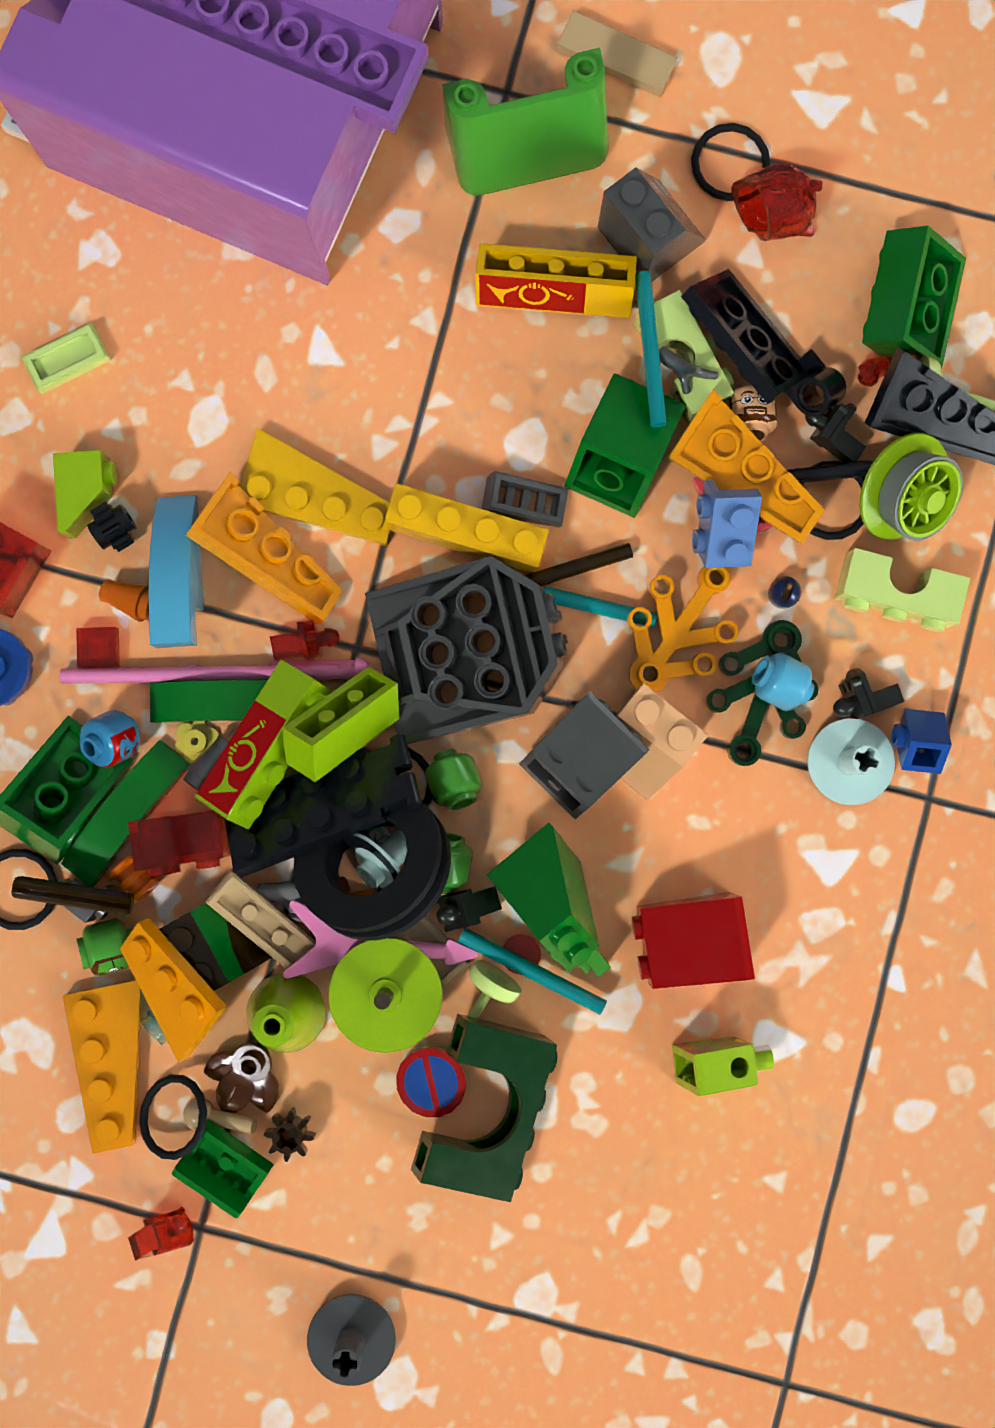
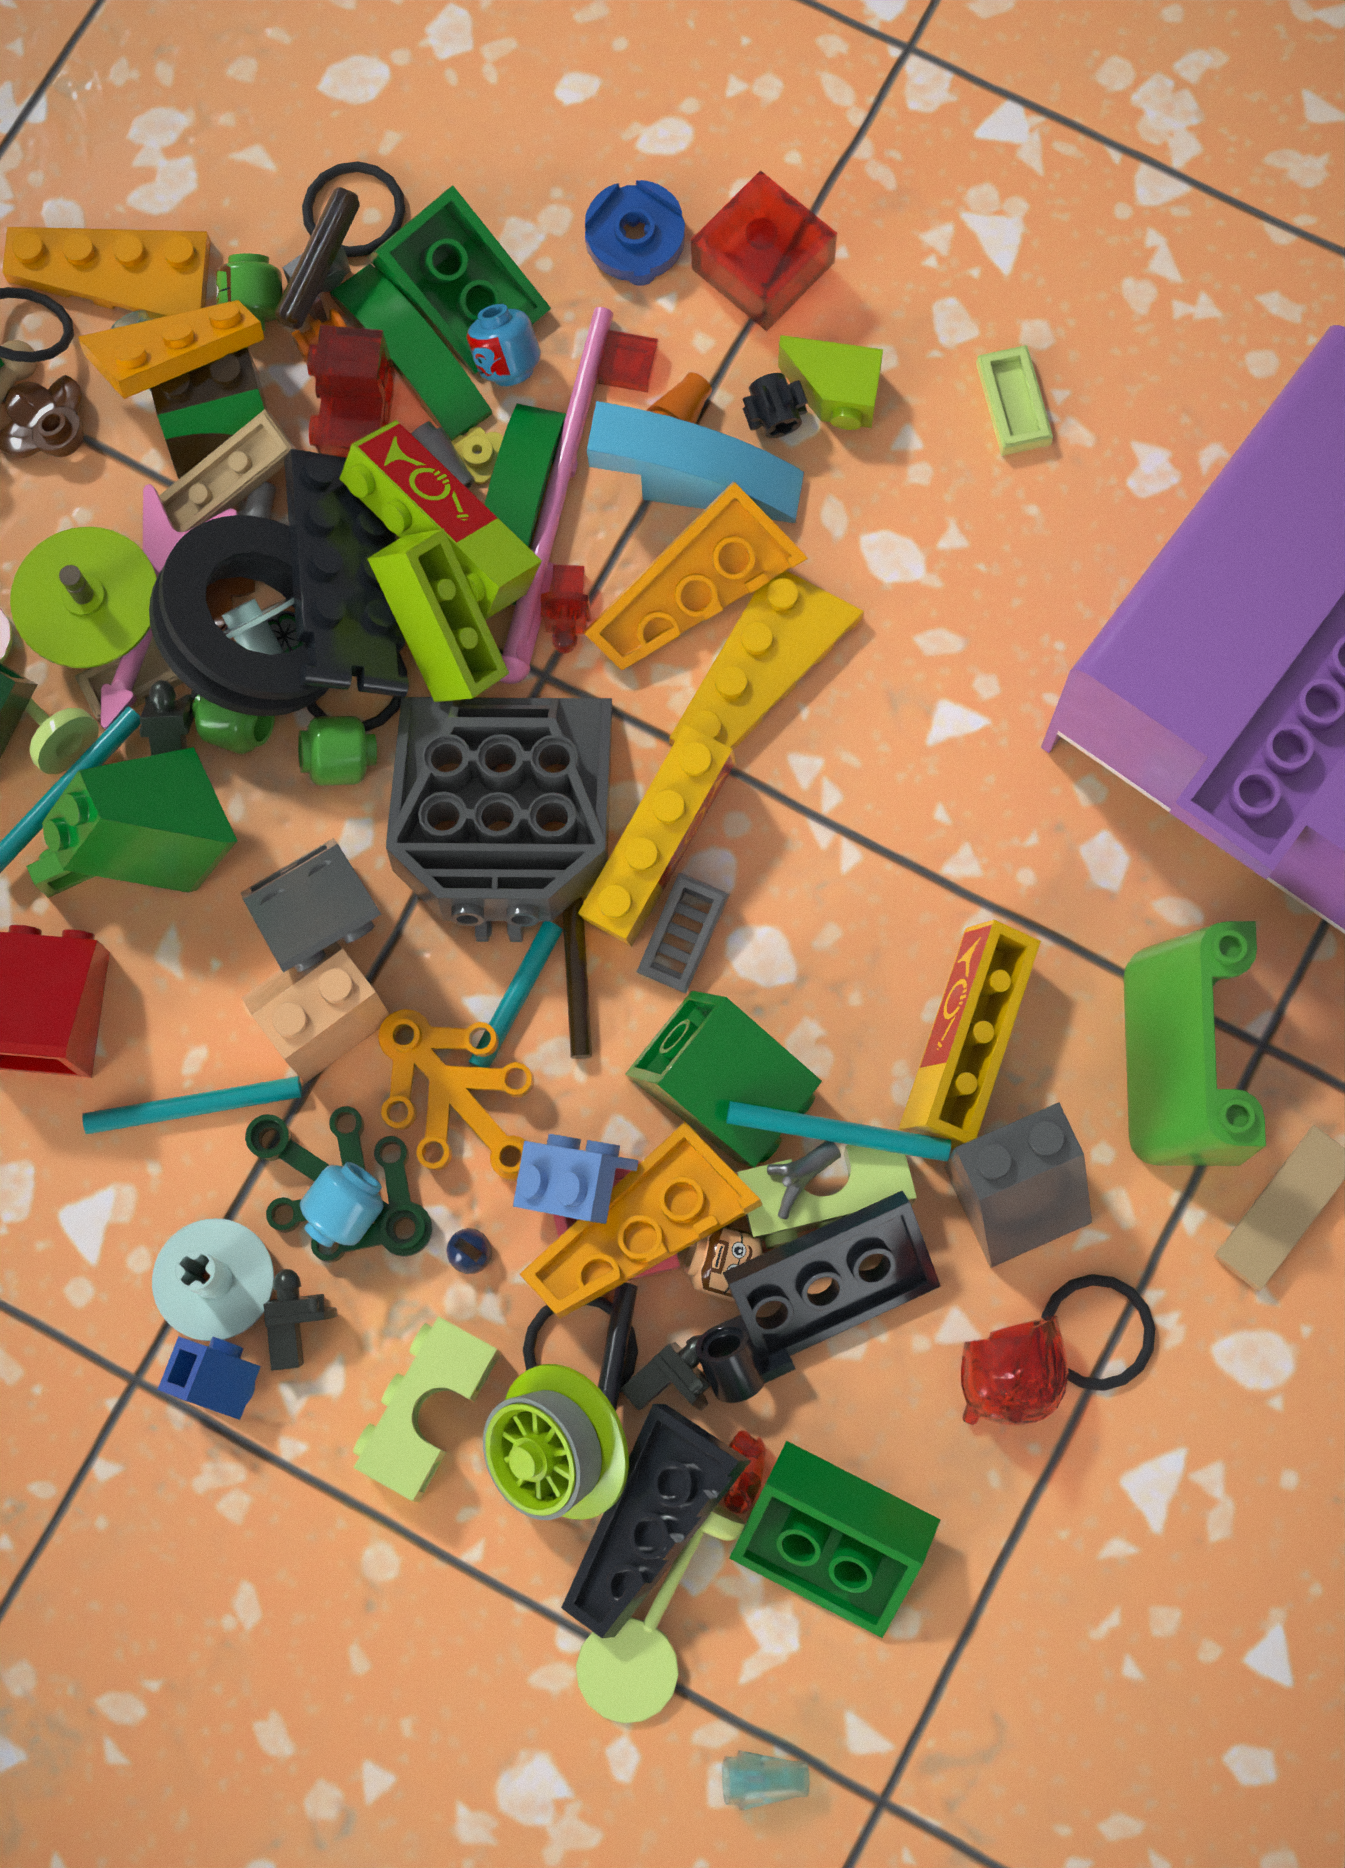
camera: 110 degrees right, 10 degrees down
lime cone [246,973,326,1053] -> none
none -> teal piece [82,1076,303,1134]

